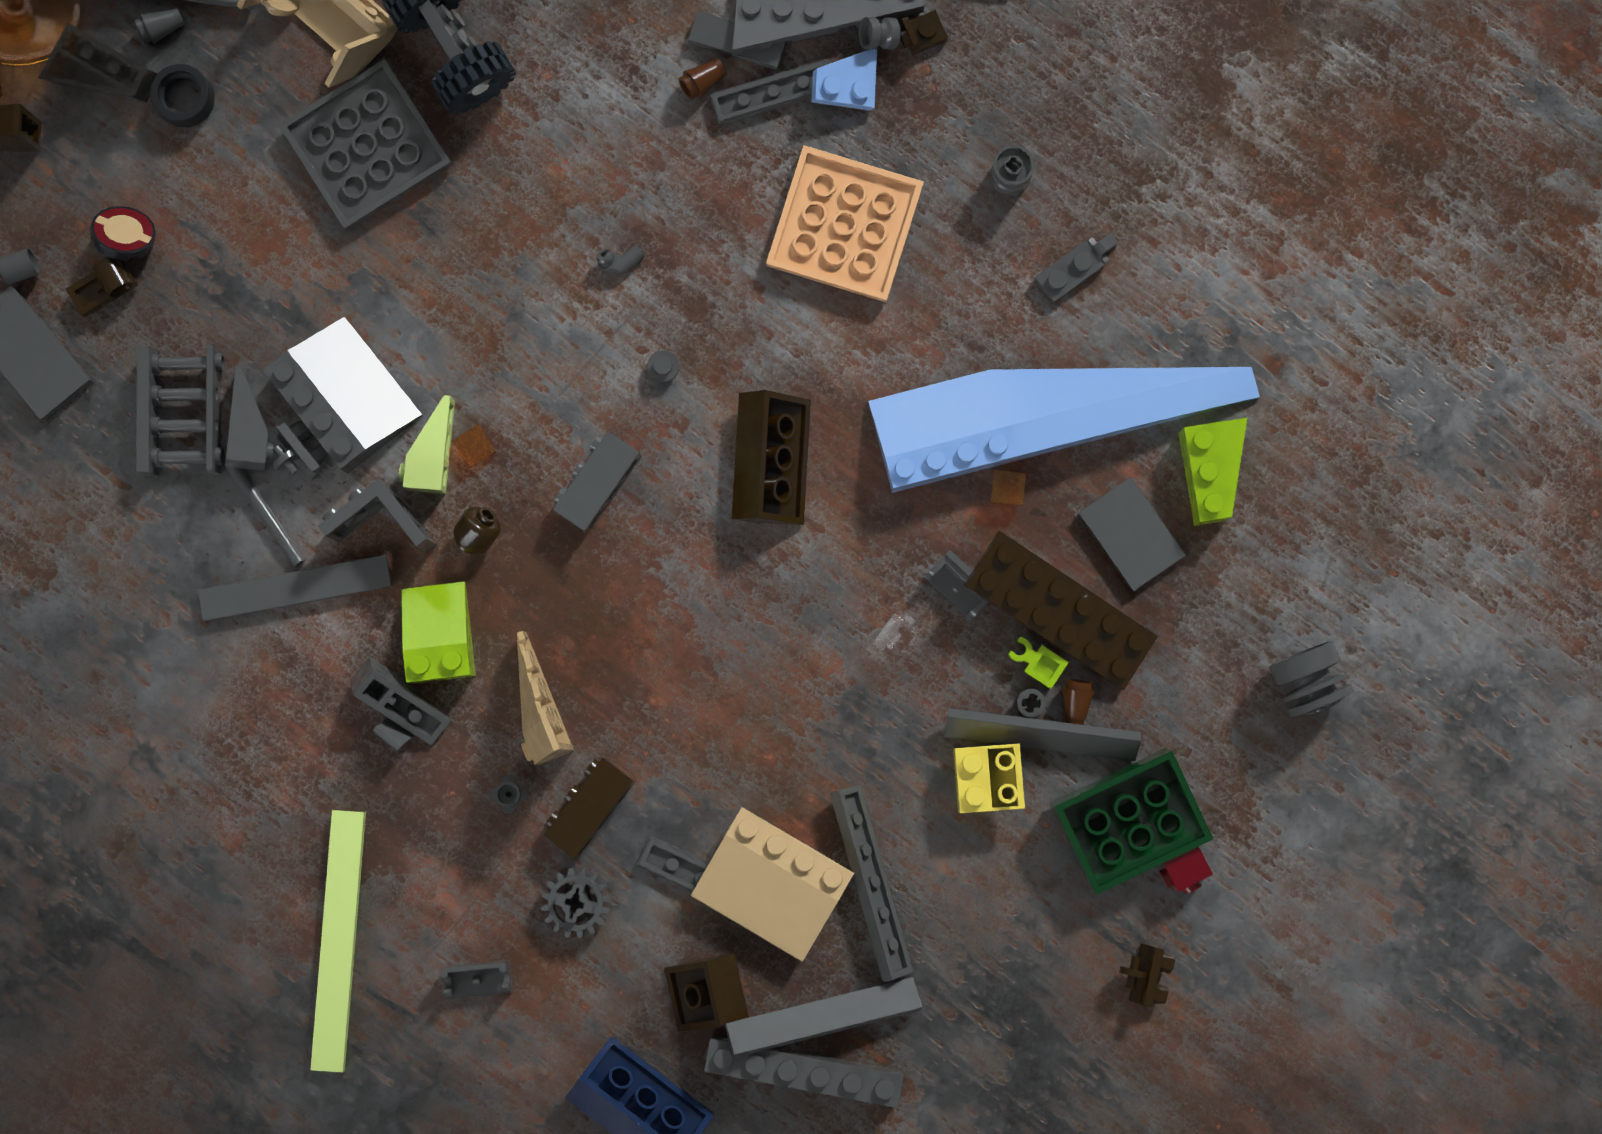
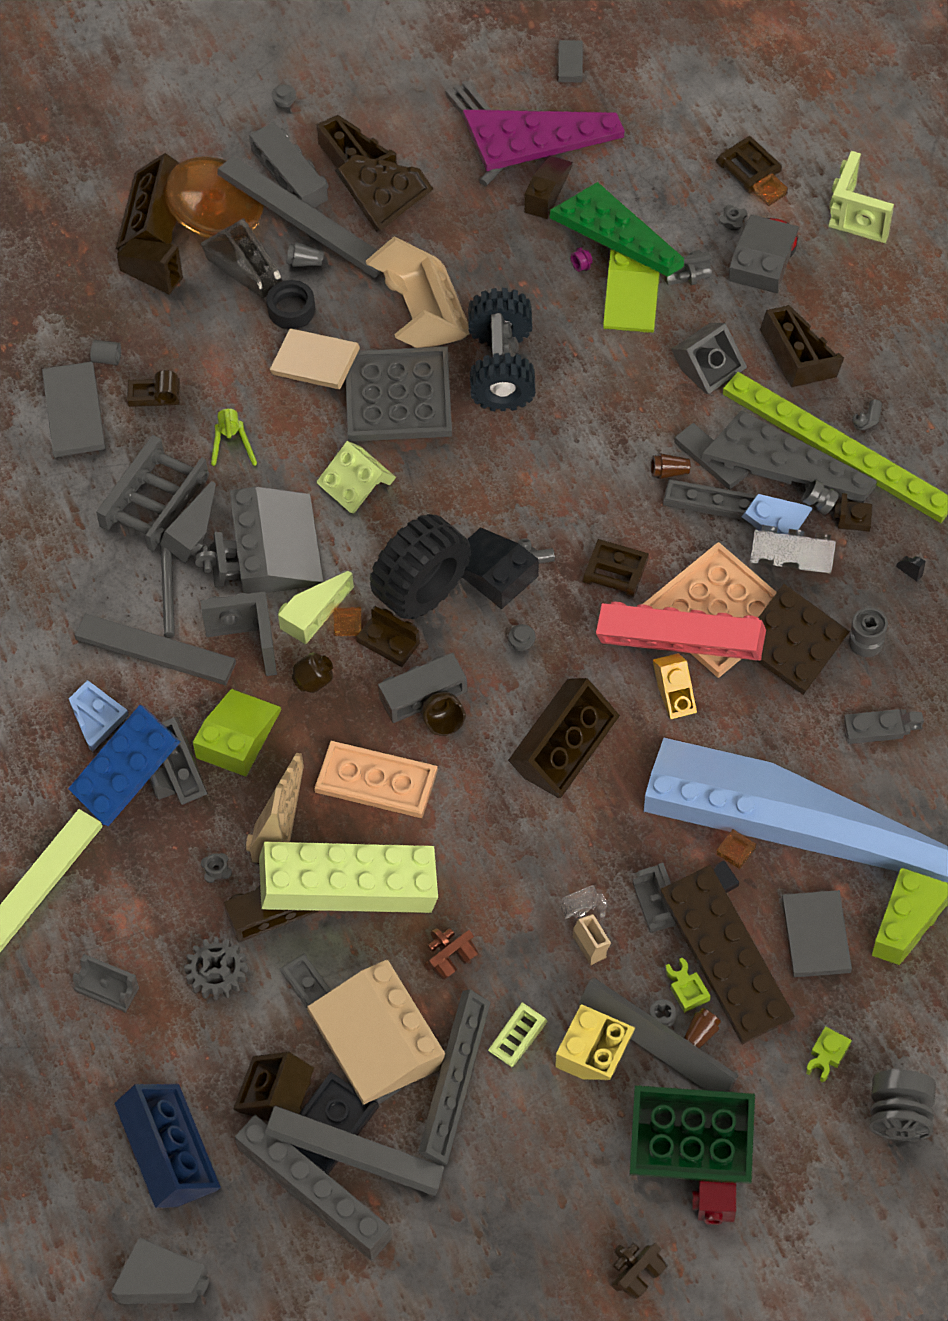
camera: 25 degrees right, 25 degrees down
tile [90,206,156,261] -> none
none -> blue plate [68,705,181,826]
none -> light blue wing [69,680,129,752]
none -> lime plant [211,409,257,466]
none -> yellowish green brick [259,842,438,913]
none -> tan tile [270,329,360,389]
none -> black tile [291,1072,379,1175]
none -> light nougat tile [315,741,438,818]
none -> yellowish green bracket [317,441,396,513]
none -> dark brown bracket [356,606,420,667]
none -> black tyre [370,514,471,619]
none -> dark brown hair [421,692,466,736]
none -> copper hips [424,928,478,980]
none -> black slope [462,527,539,609]
none -> yellowish green slope [488,1002,548,1068]
none -> tan piece [573,914,611,965]
none -> dark brown plate [583,539,649,598]
none -> coral brick [596,602,766,661]
none -> yellow slope [653,653,697,719]
none -> black tile [714,860,739,893]
none -> clear smoke wedge [750,524,836,573]
none -> dark brown plate [756,584,850,695]
none -> lime plate [806,1026,852,1082]
none -> black tile [896,556,926,582]

